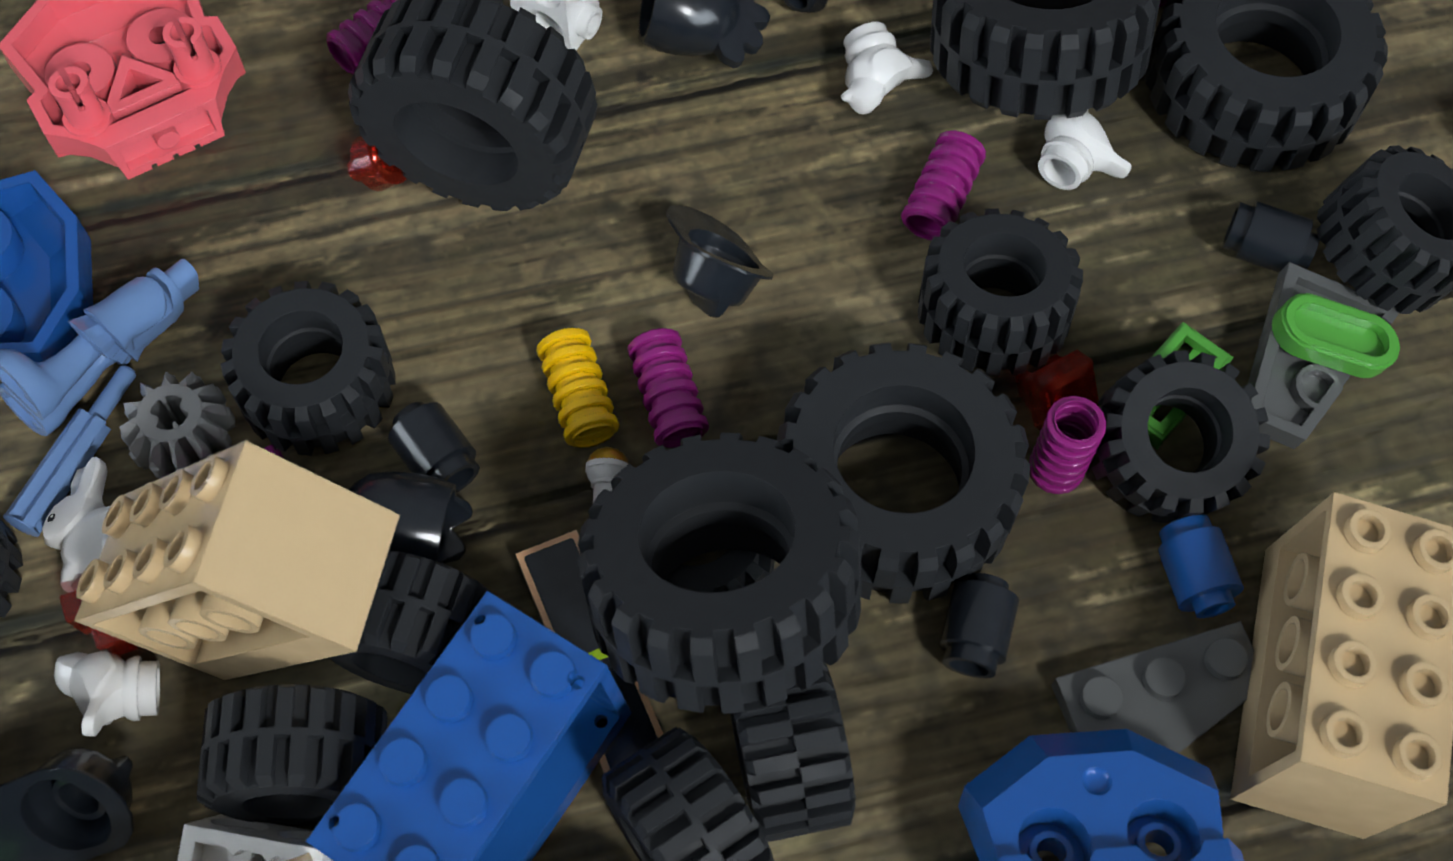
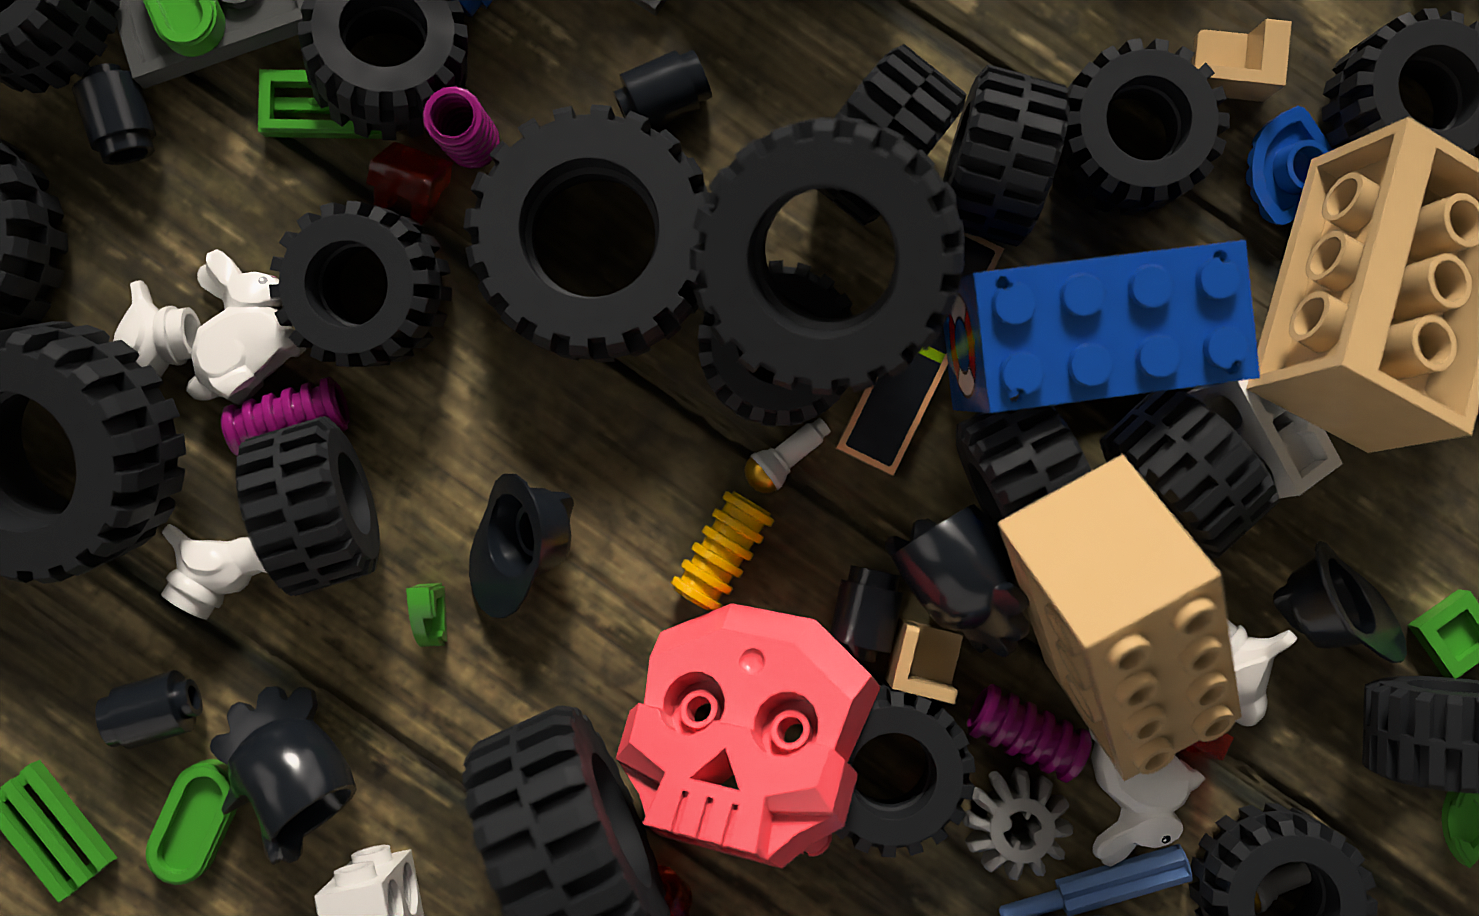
camera: 130 degrees left, 25 degrees up
magenta piece [627,328,710,448] -> none
none -> white animal [187,250,307,405]
none -> black tyre [236,416,380,596]
none -> bright green tile [406,583,447,647]
none -> coral brick [616,603,881,869]
none -> tan panel [884,618,964,704]

